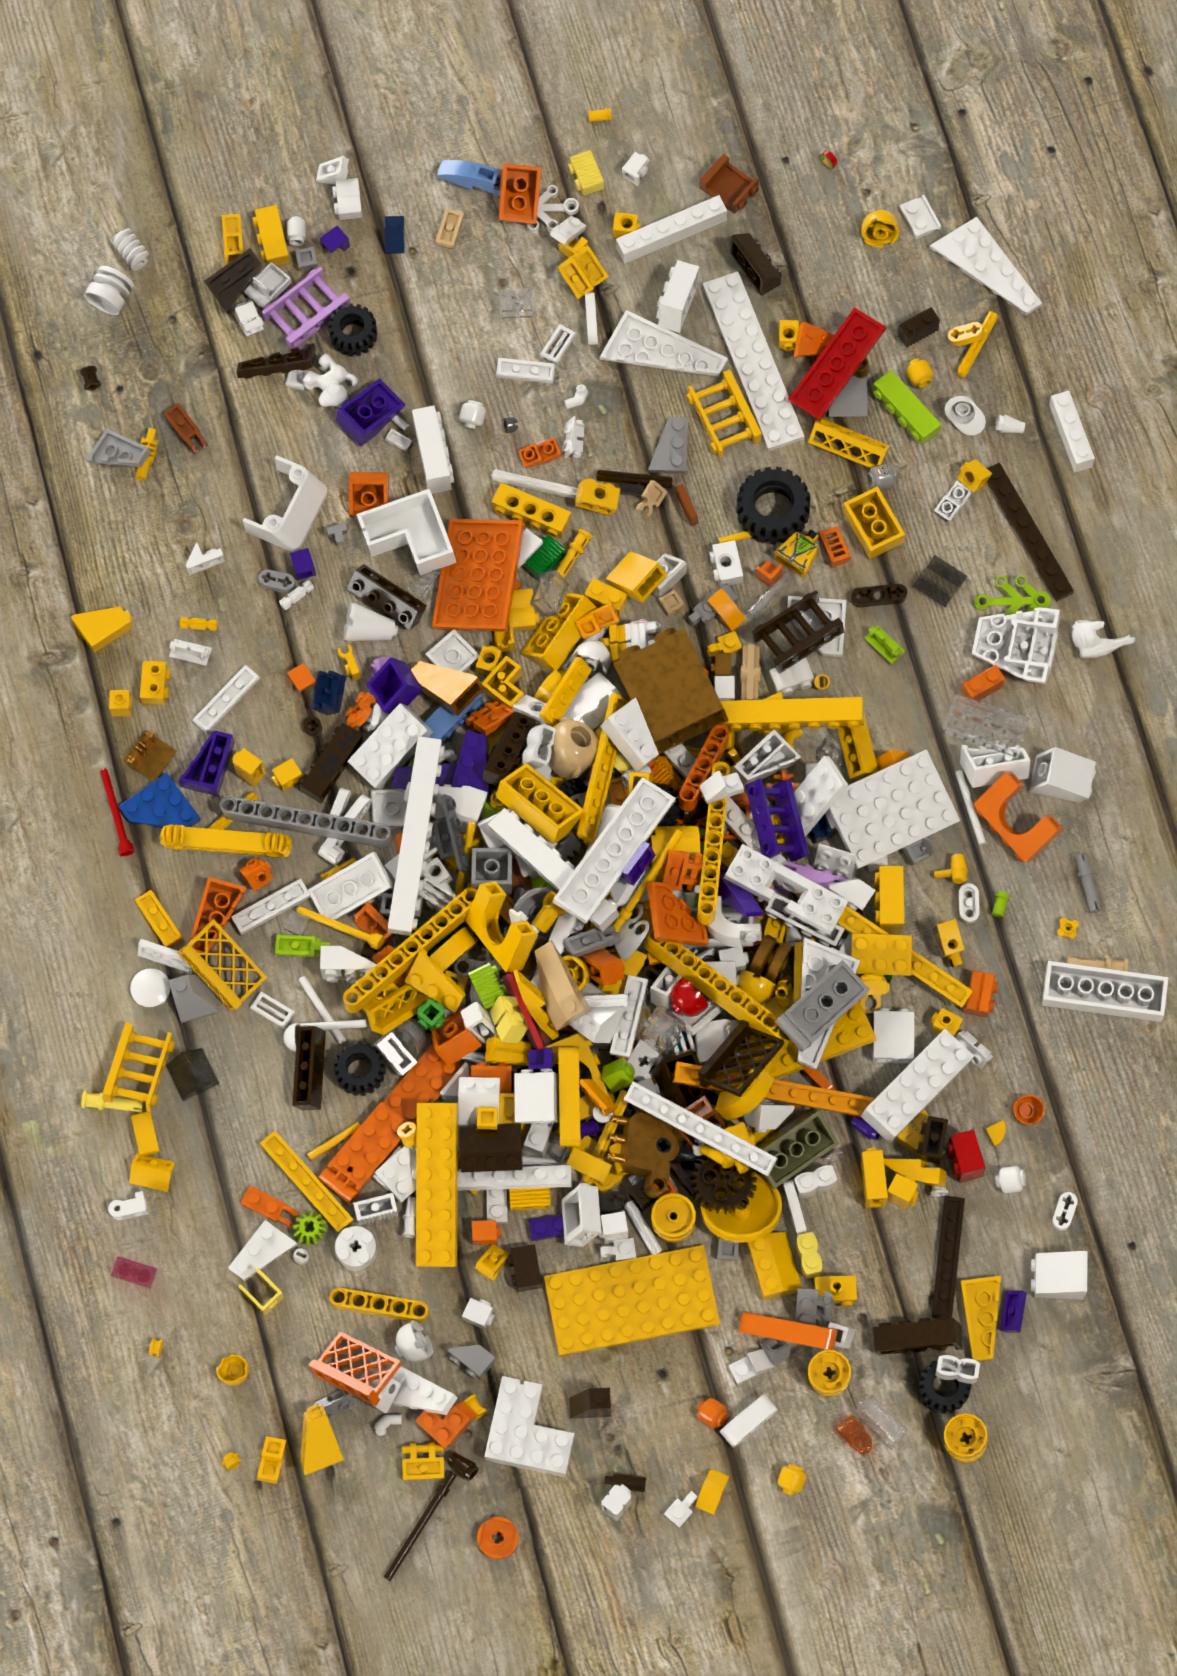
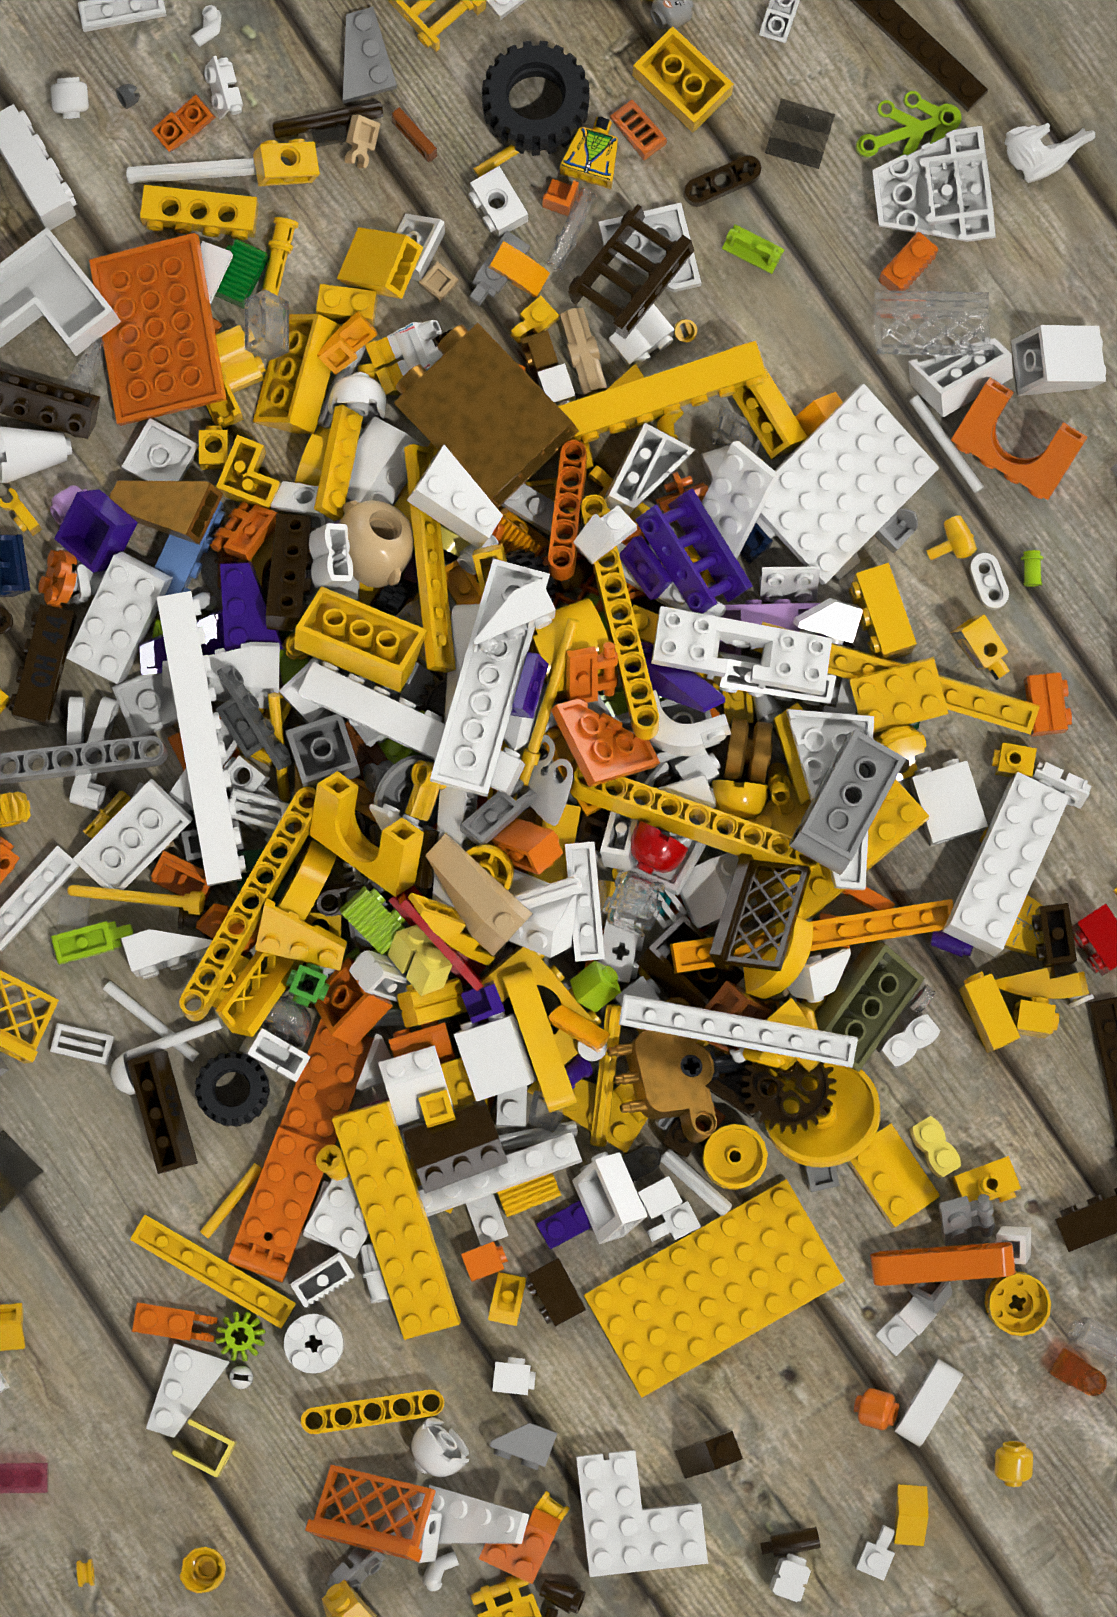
camera: 25 degrees left, 10 degrees up
yellow slope [565,1147,612,1183] -> none
white beam [782,1179,807,1237] -> none
none -> white slope [472,579,556,653]
none -> dark purple plate [619,536,674,600]

